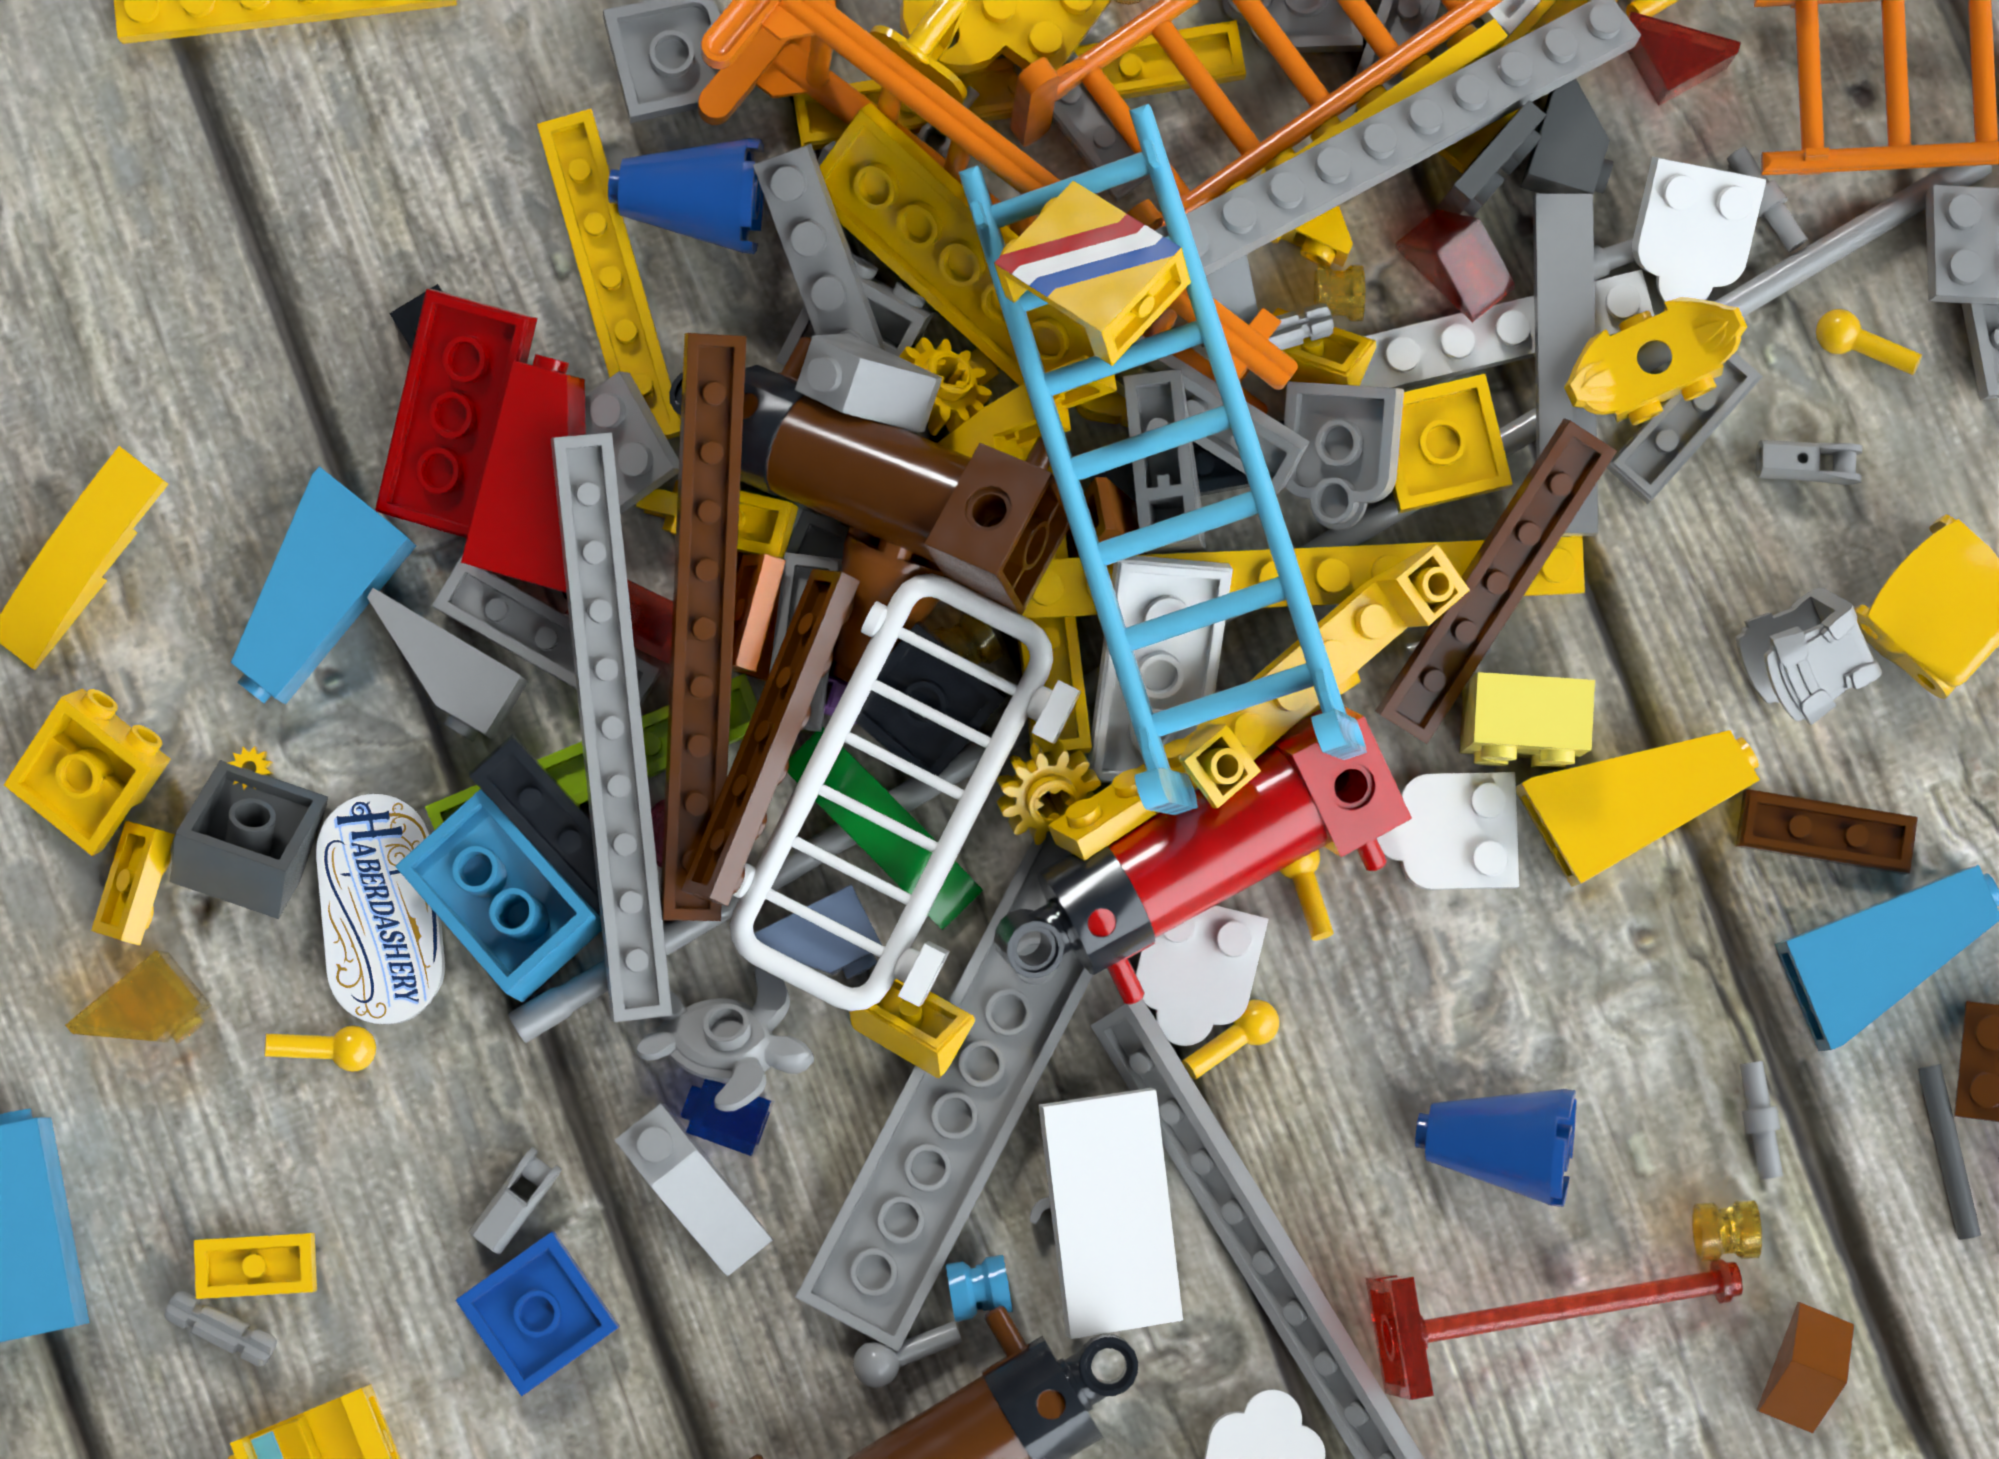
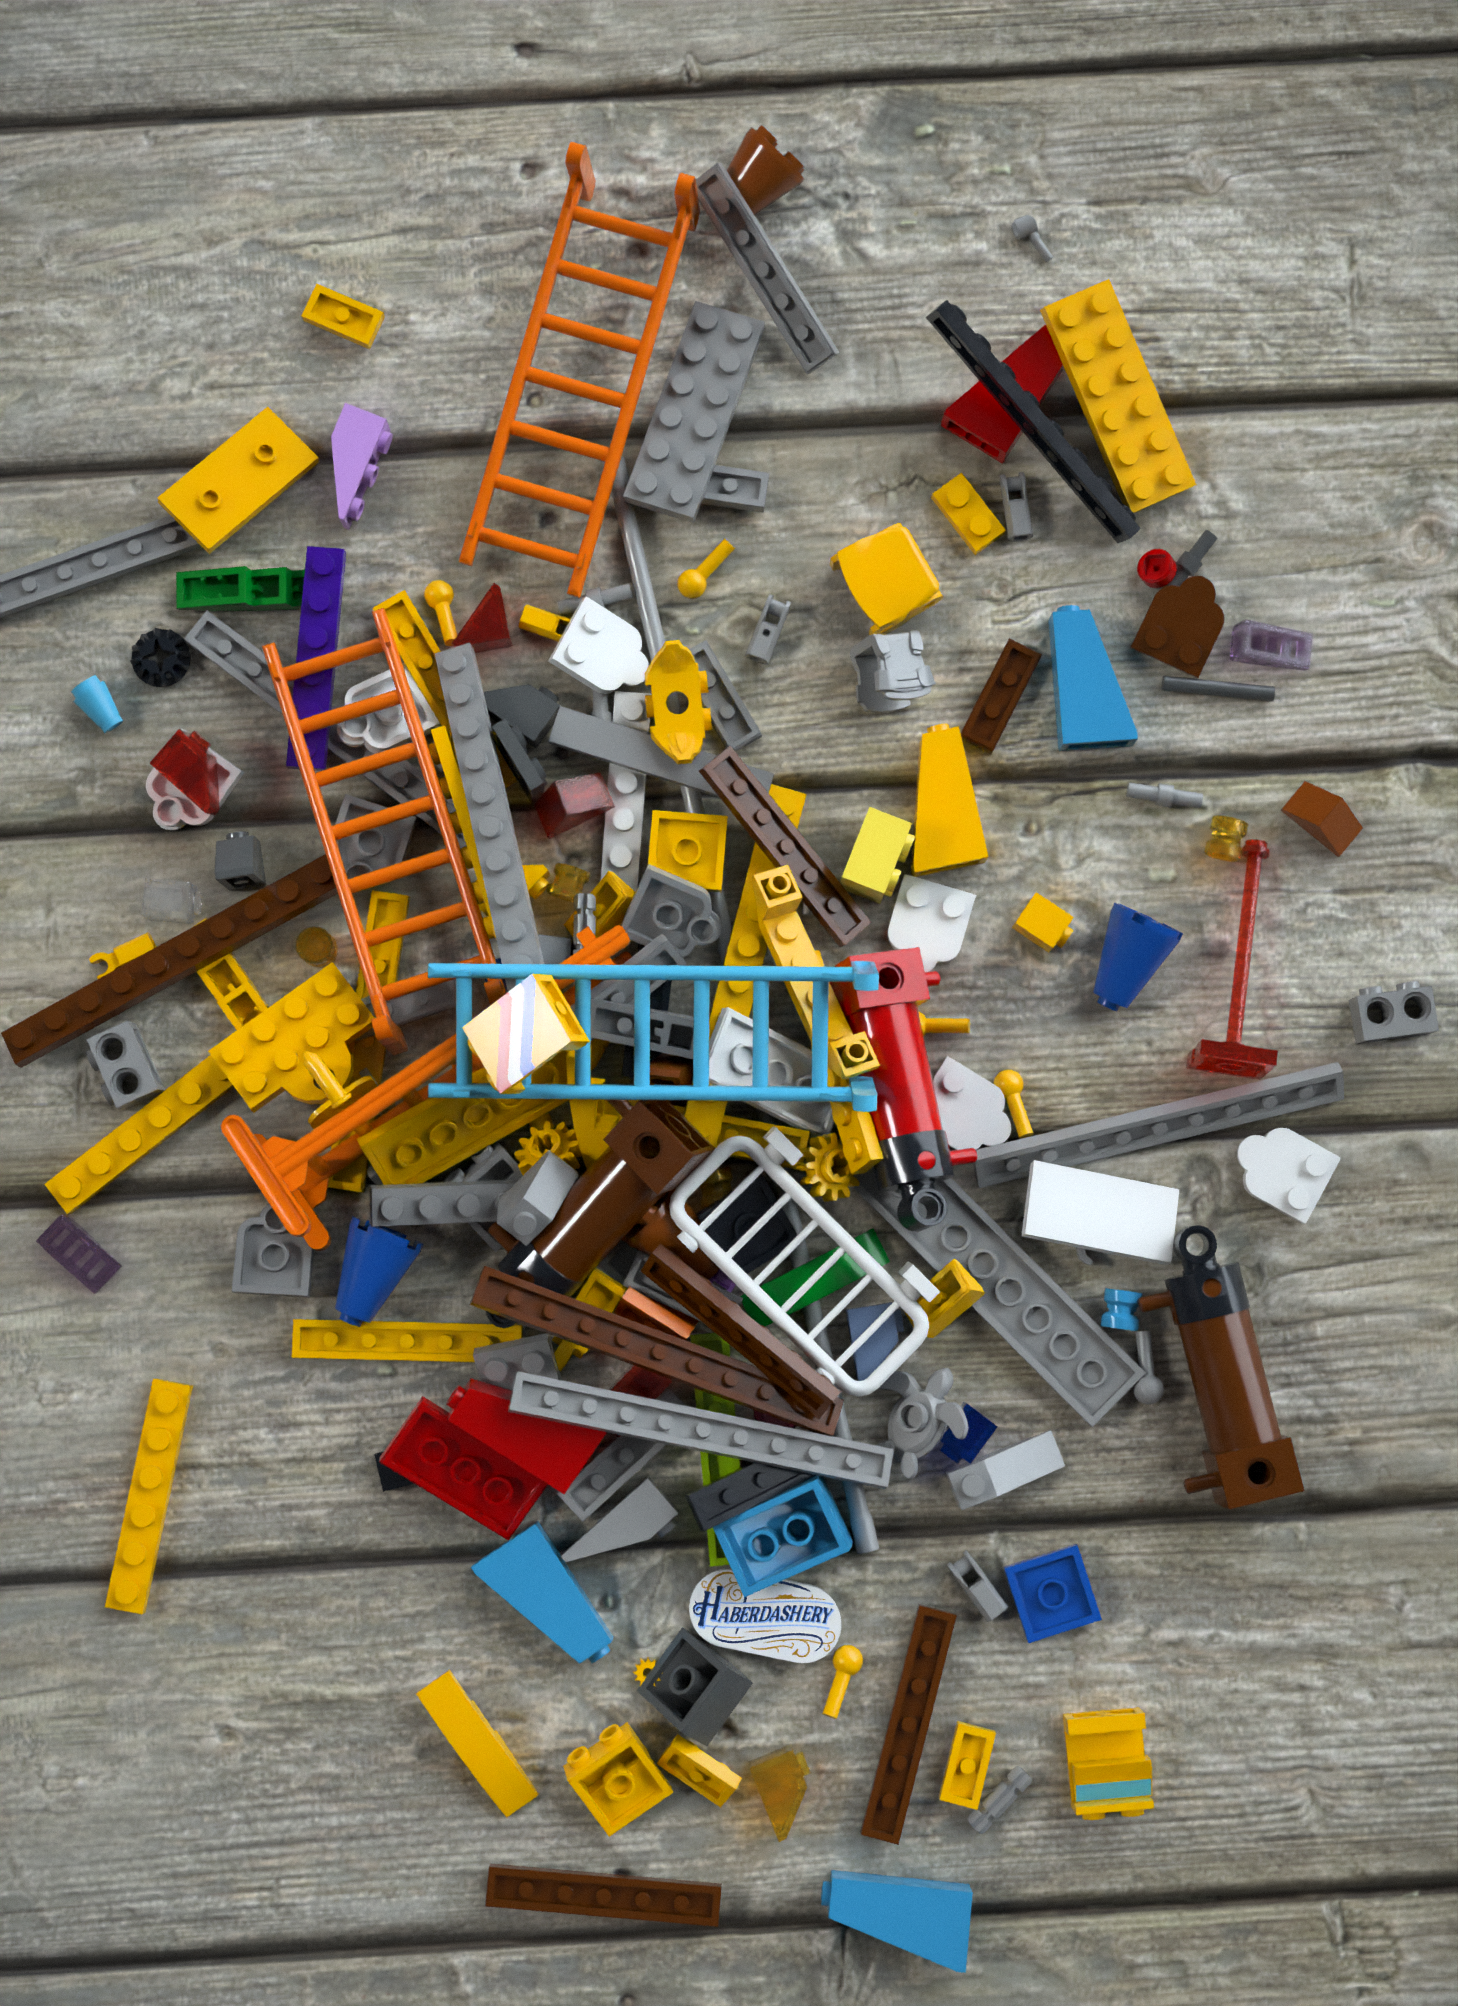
camera: 70 degrees left, 0 degrees up
none -> yellow bar [519,604,571,642]
none -> reddish brown plate [860,1604,957,1845]
none -> yellow brick [1012,892,1074,953]

